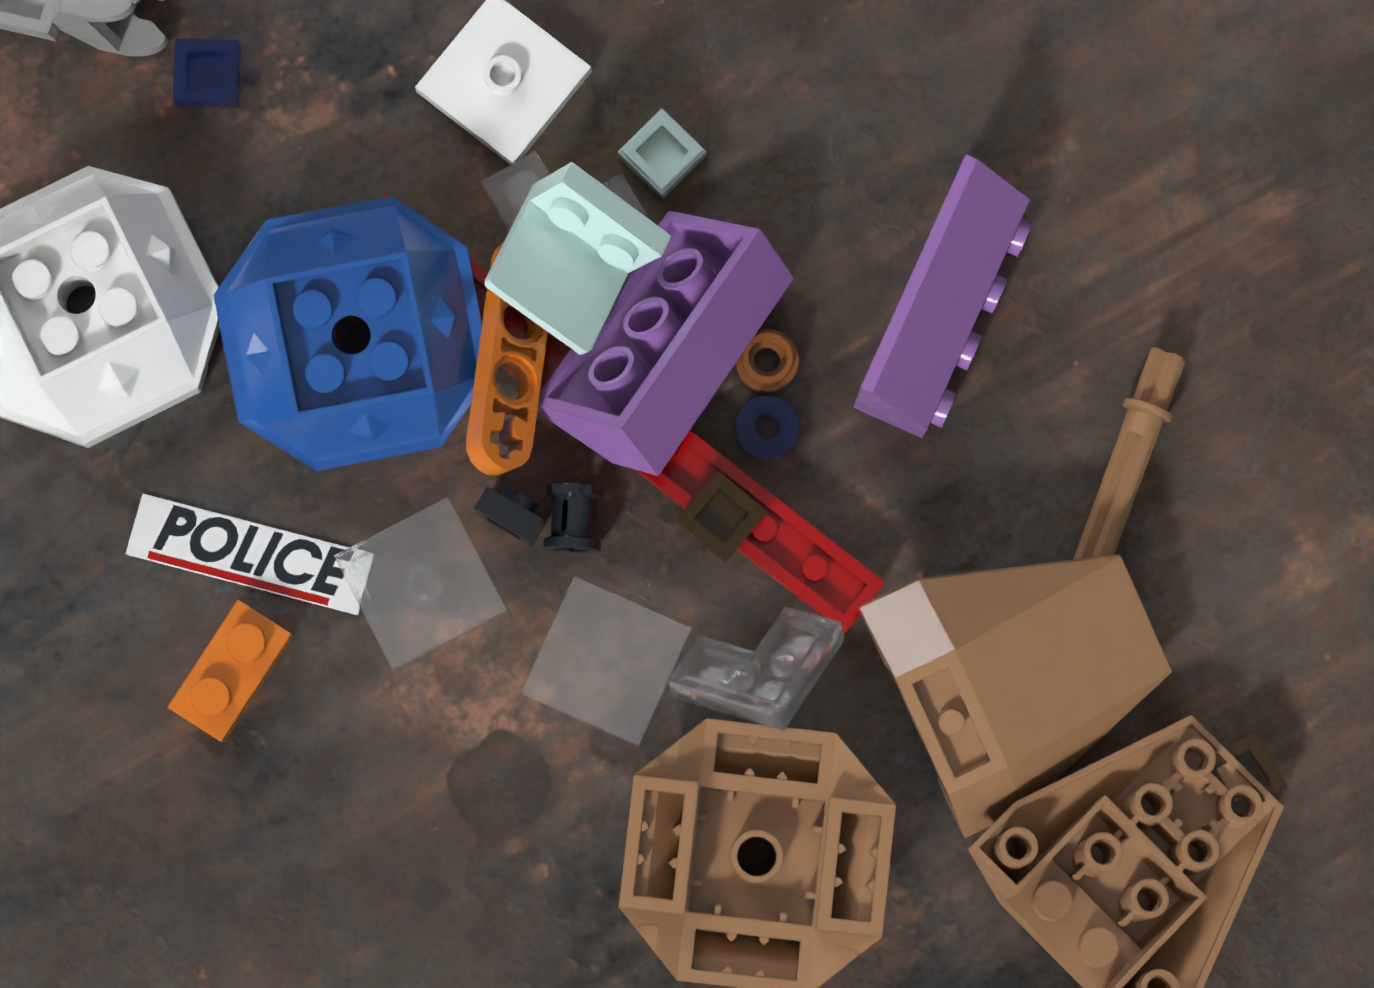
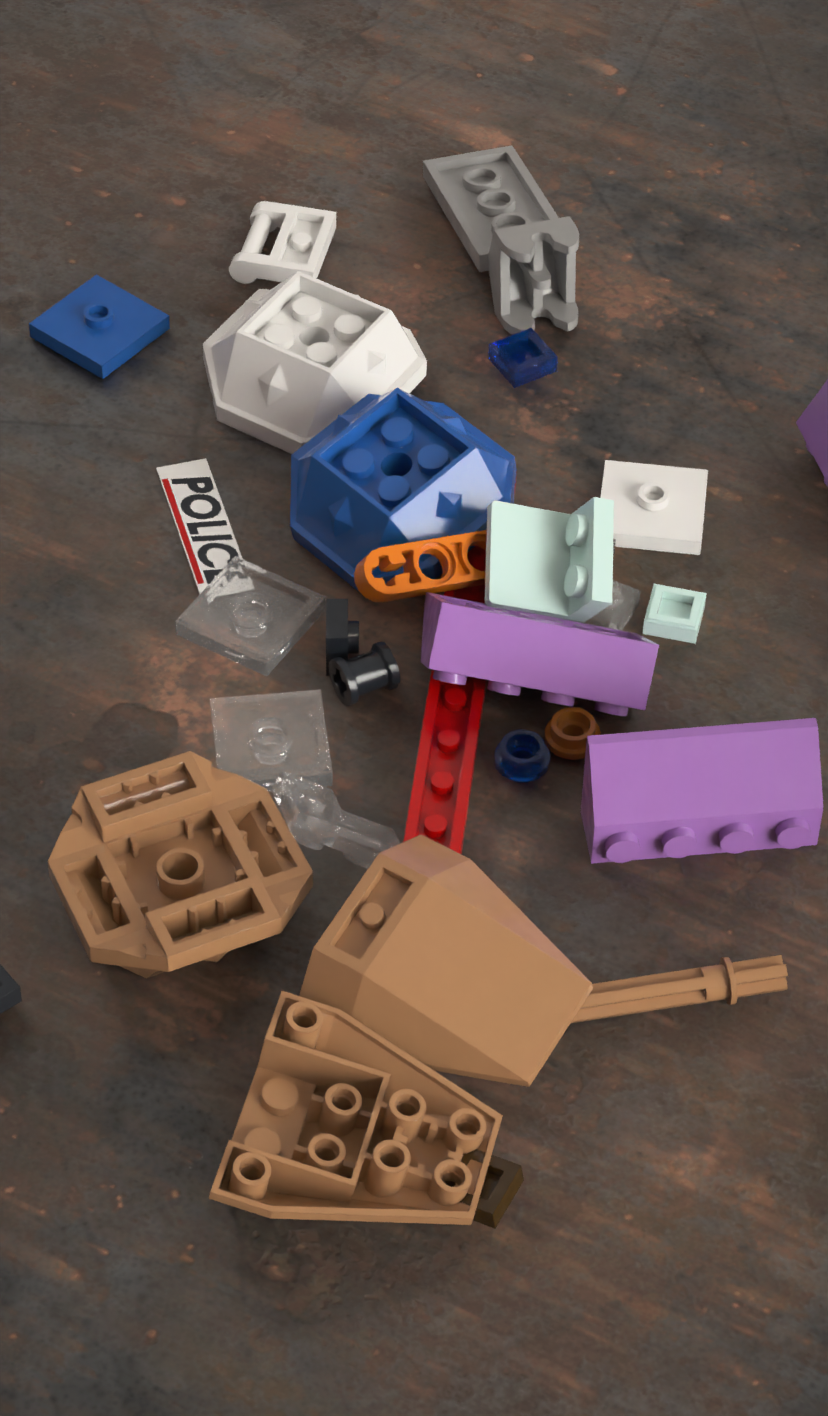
camera: 60 degrees right, 35 degrees down
orange plate [167,600,294,743] -> none
dark brown plate [676,470,768,563] -> none

